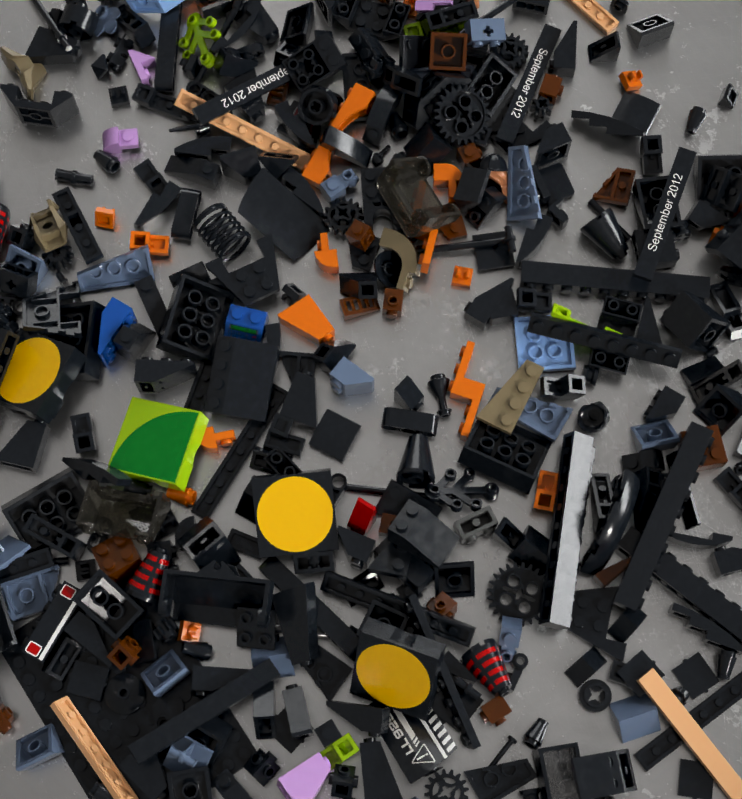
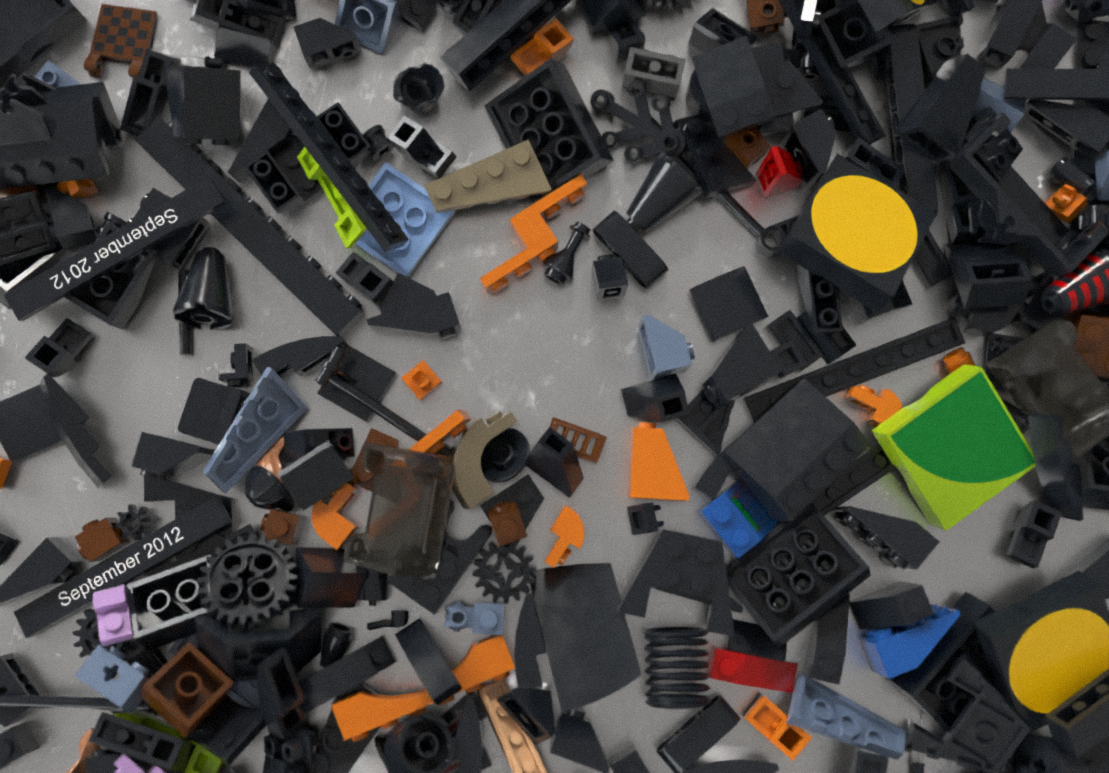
camera: 145 degrees left, 10 degrees up
reddish brown brick [382,288,404,319] -> none
sand blue wing [488,387,573,442] -> none
reddish brown wing [592,167,636,206] -> none
none -> lavender brick [93,584,133,646]
none -> red slope [706,645,798,693]

